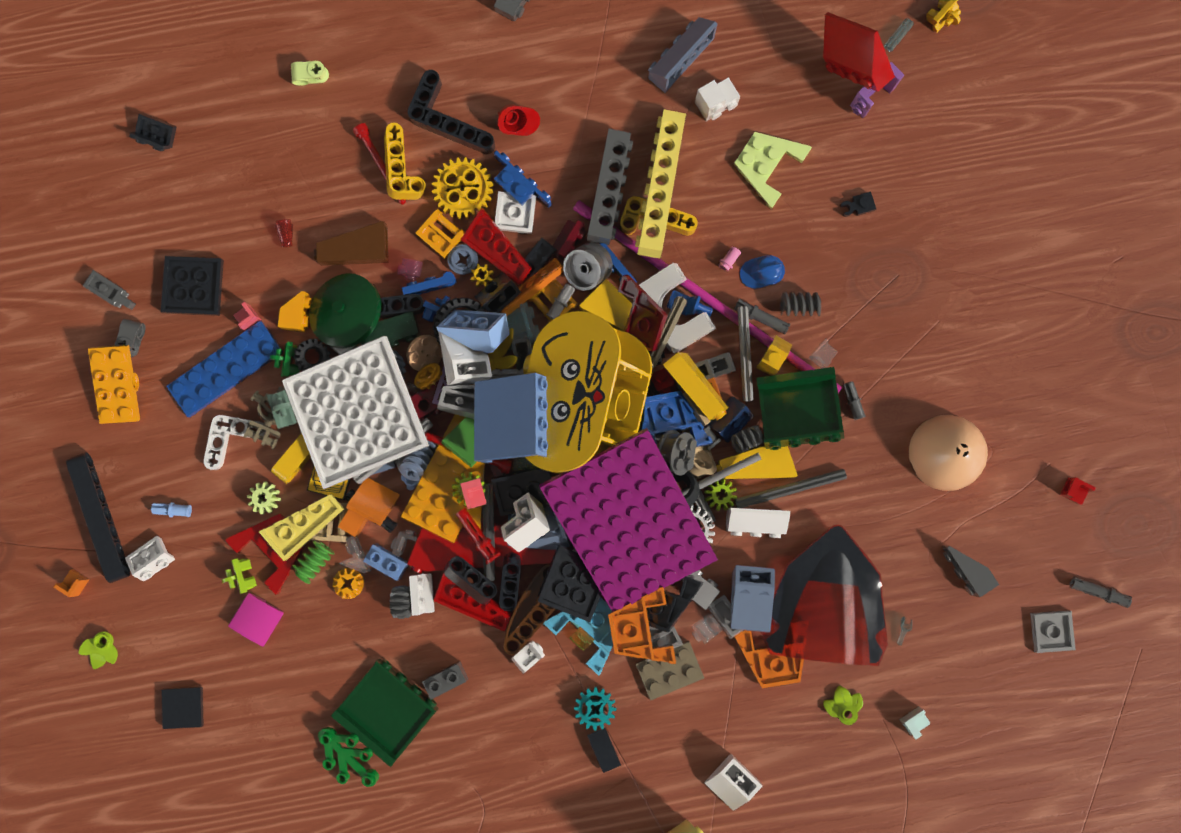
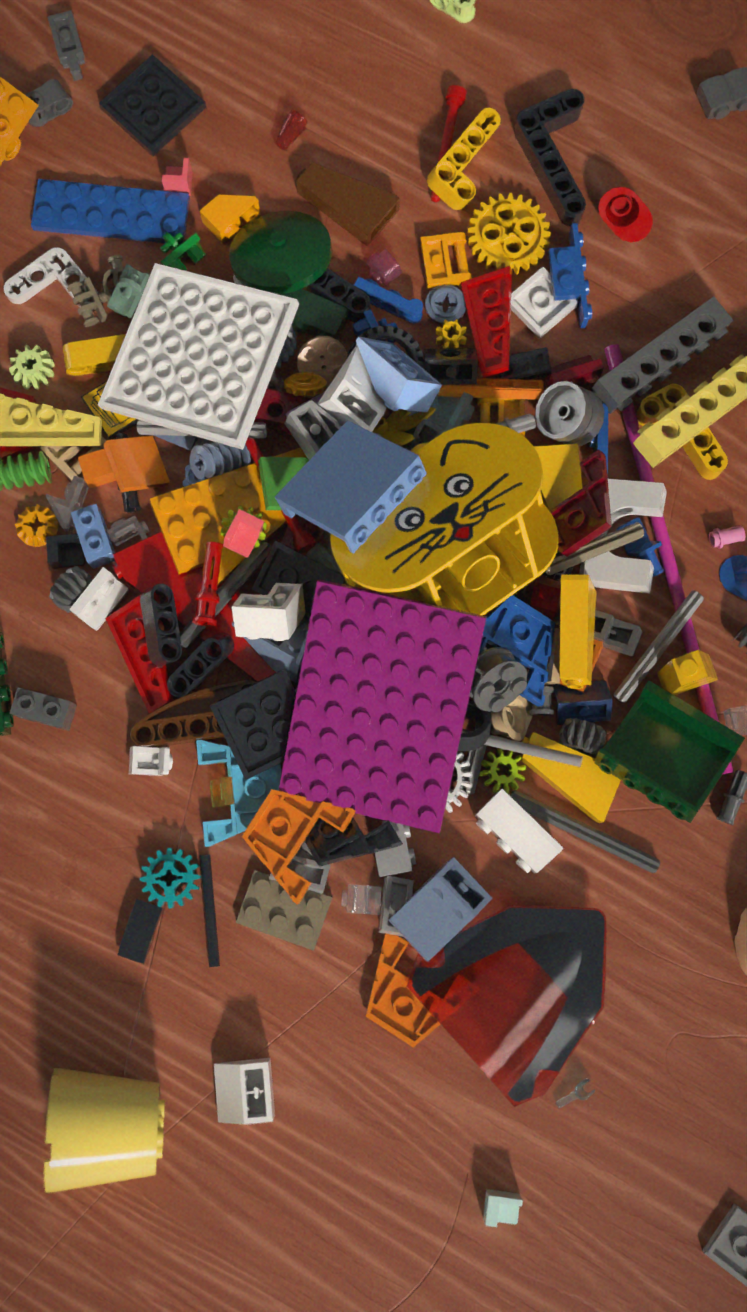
camera: 35 degrees right, 5 degrees down
black tyre [293,339,331,371] -> none
dark grey pin [734,299,790,335] -> none
lime plate [823,686,863,725] -> none
dark grey slope [942,545,999,597] -> none
none -> black panel [46,534,85,569]
none -> black bar [200,855,220,967]

